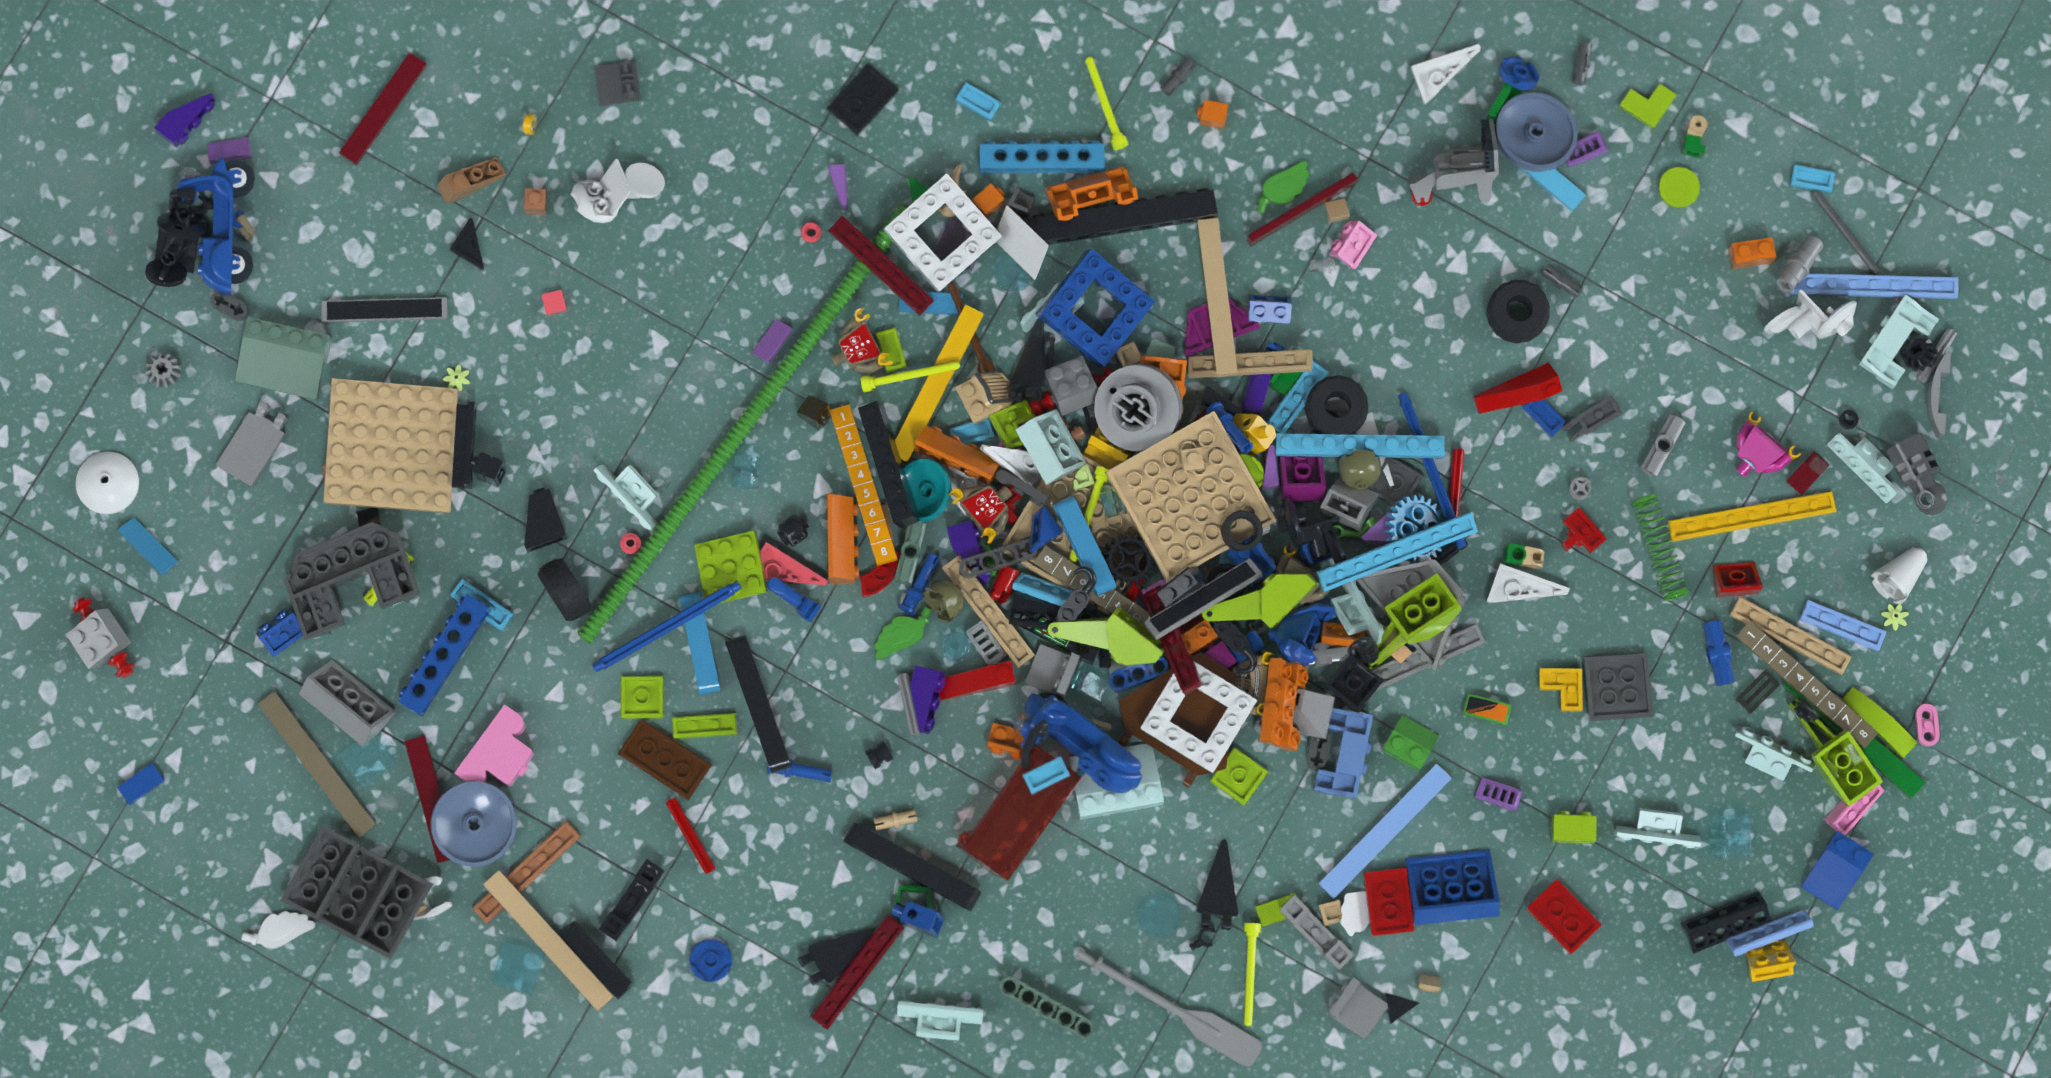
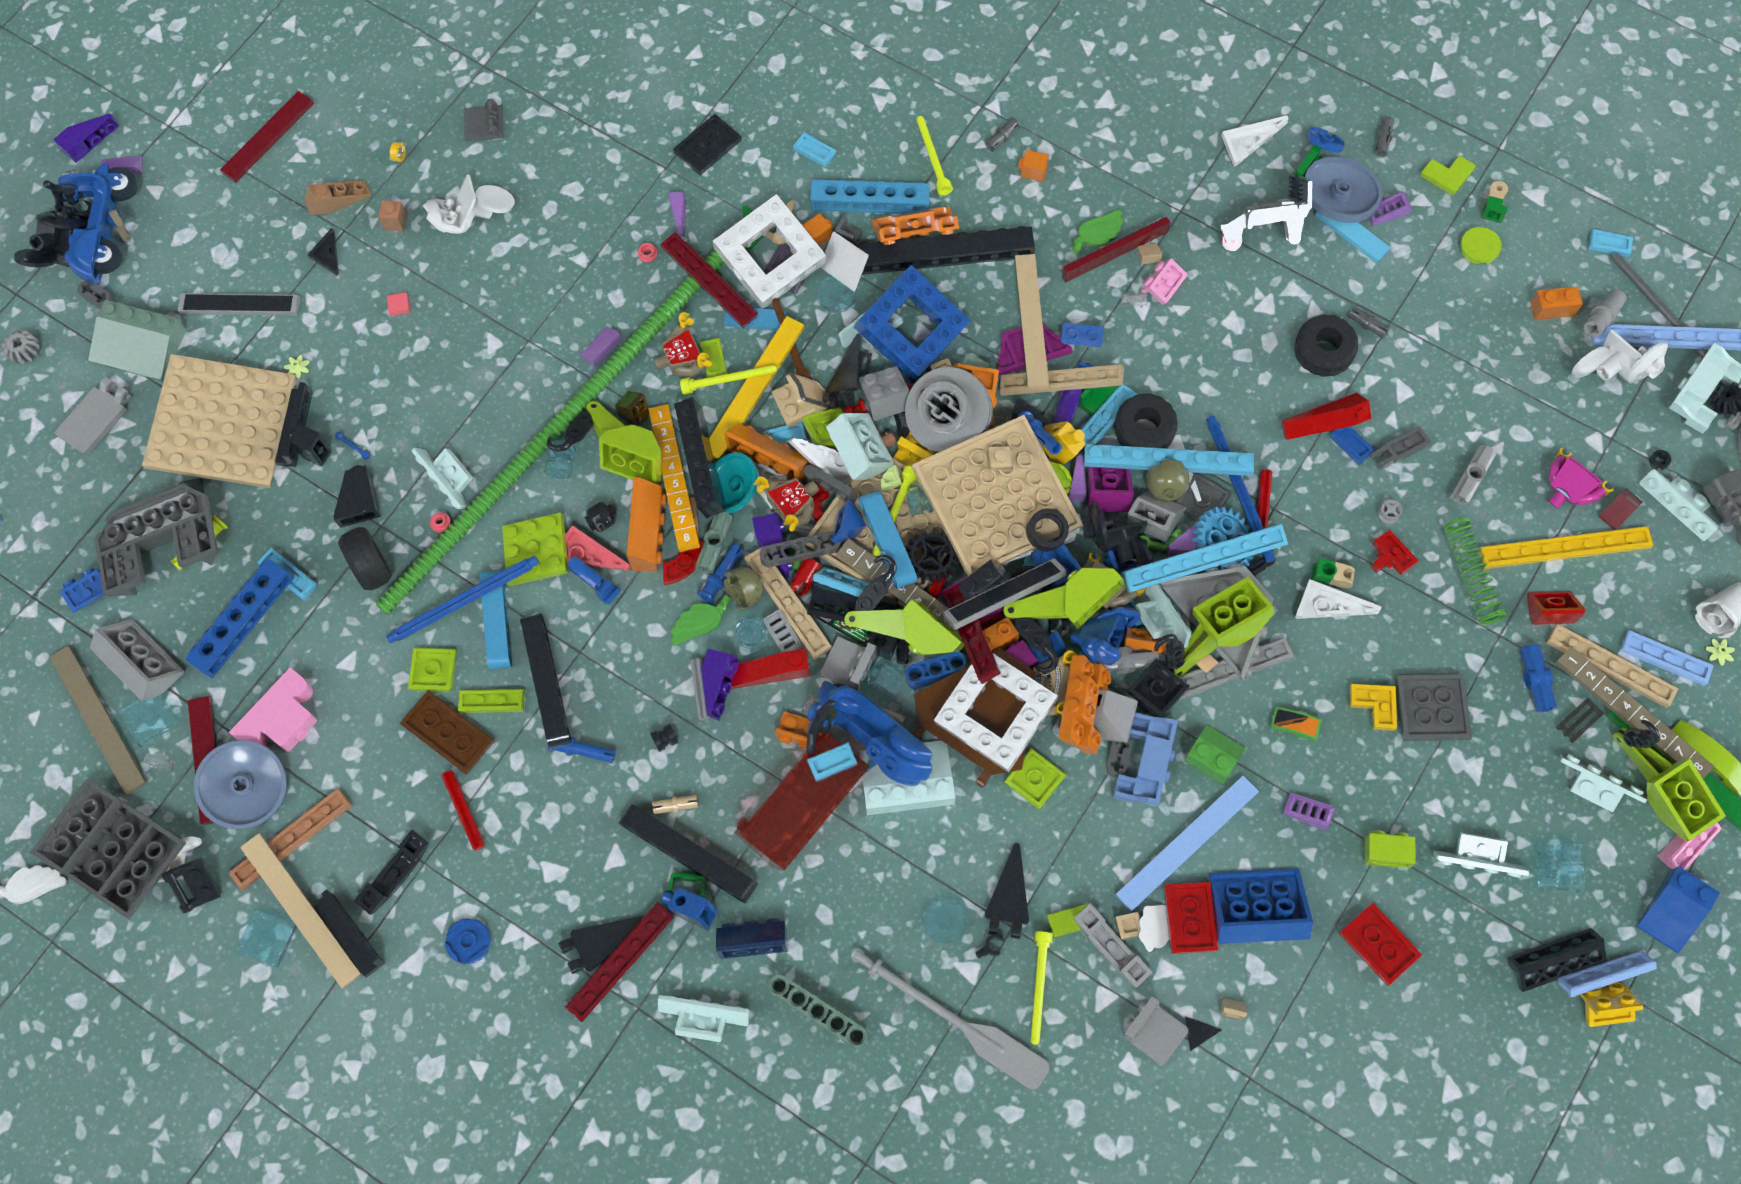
camera: 10 degrees right, 10 degrees down
none -> black plate [162,857,221,913]
none -> blue hinge [335,432,370,460]
none -> lime slope [547,401,661,485]
none -> dark blue slope [716,918,789,959]

